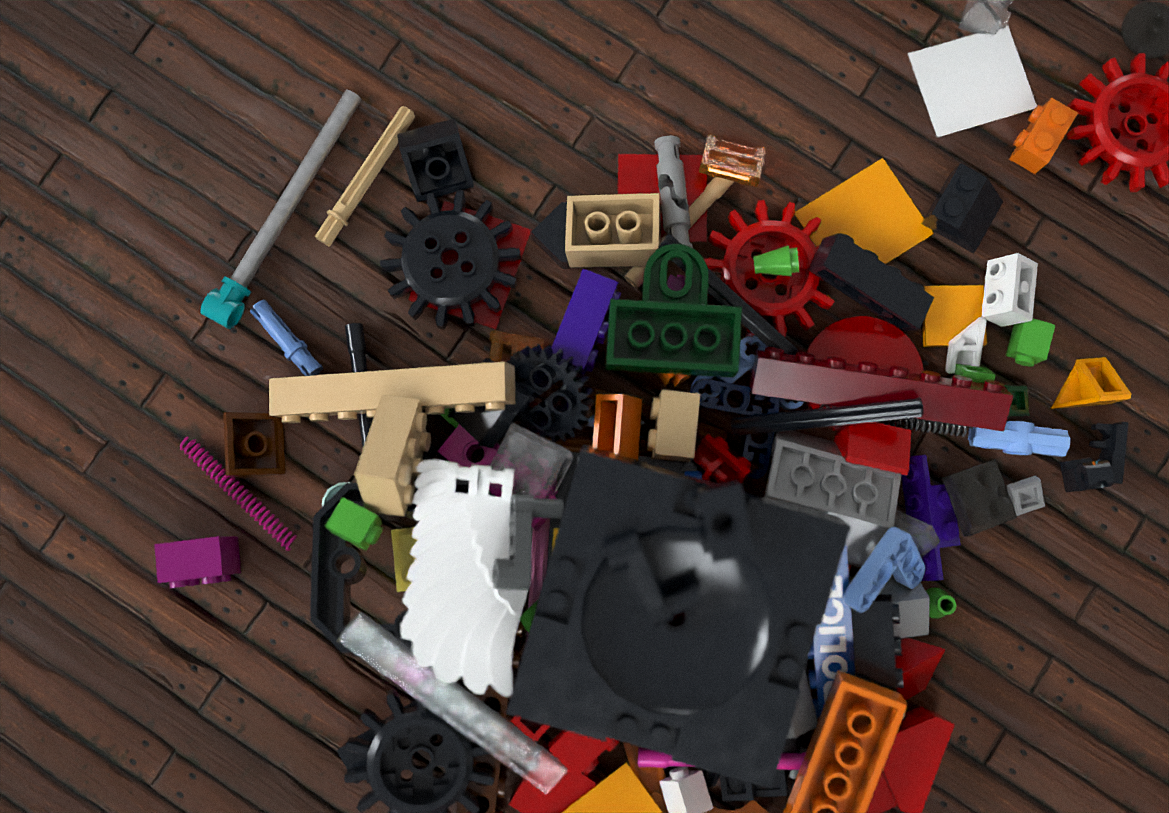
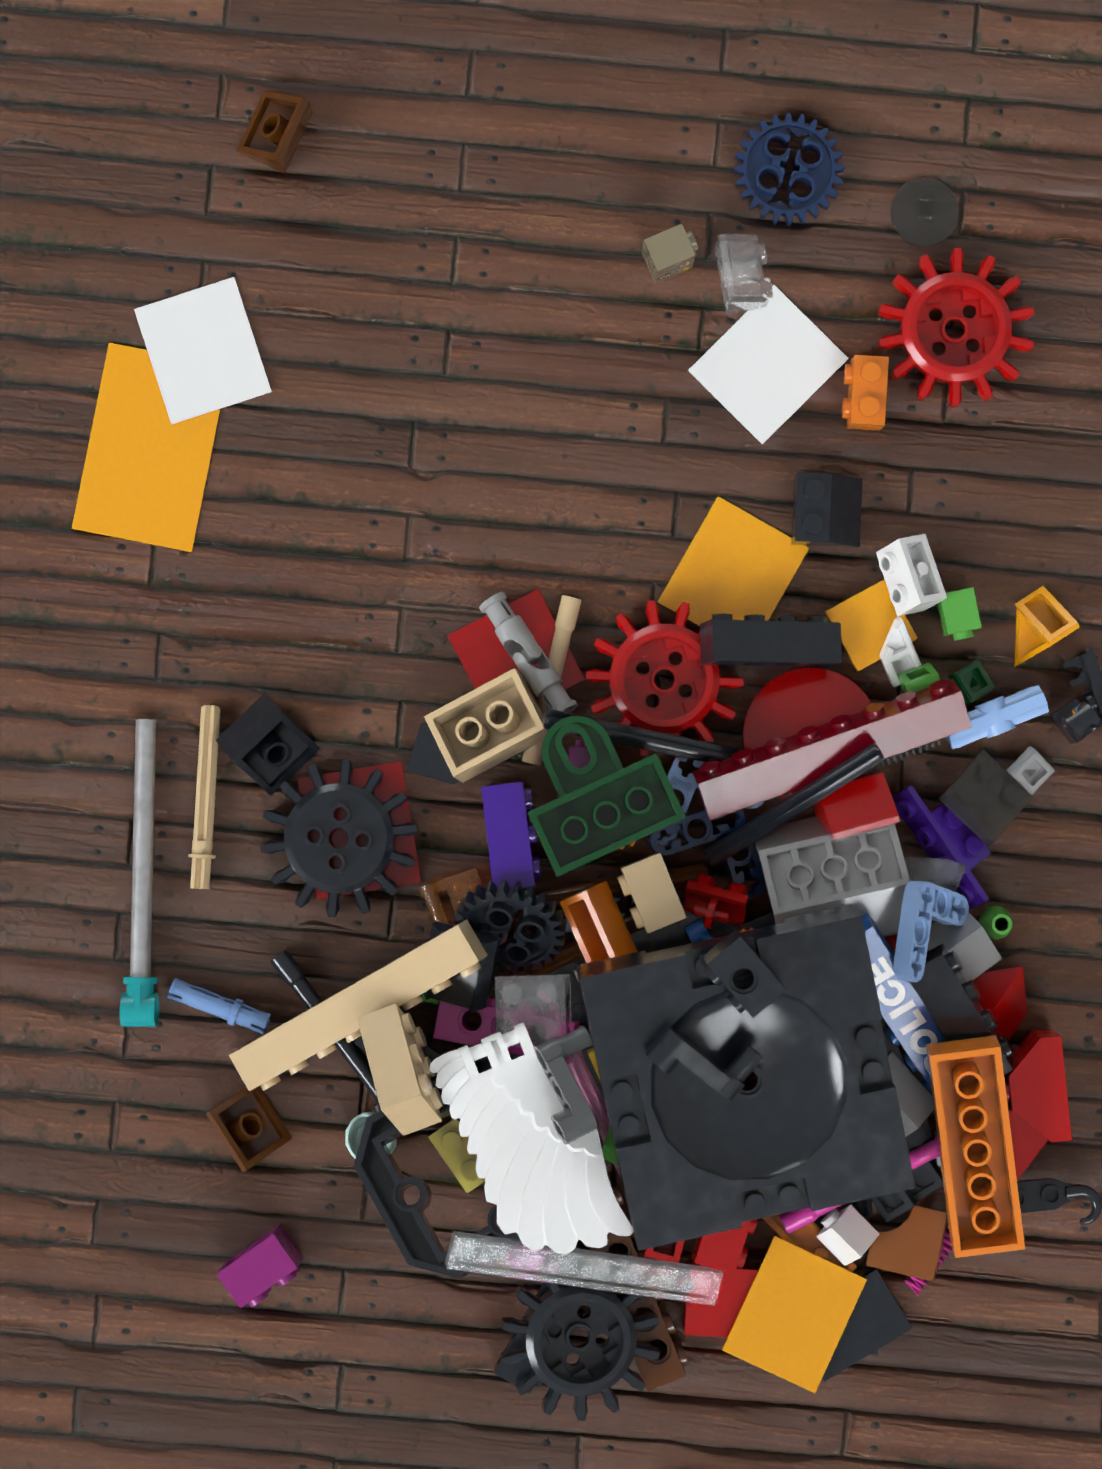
camera: 30 degrees left, 5 degrees up
dark pink piece [180,436,297,551] -> none
bright green brick [326,497,383,551] -> none
clear orange plate [699,133,766,187] -> none
bright green cone [753,245,799,276] -> none

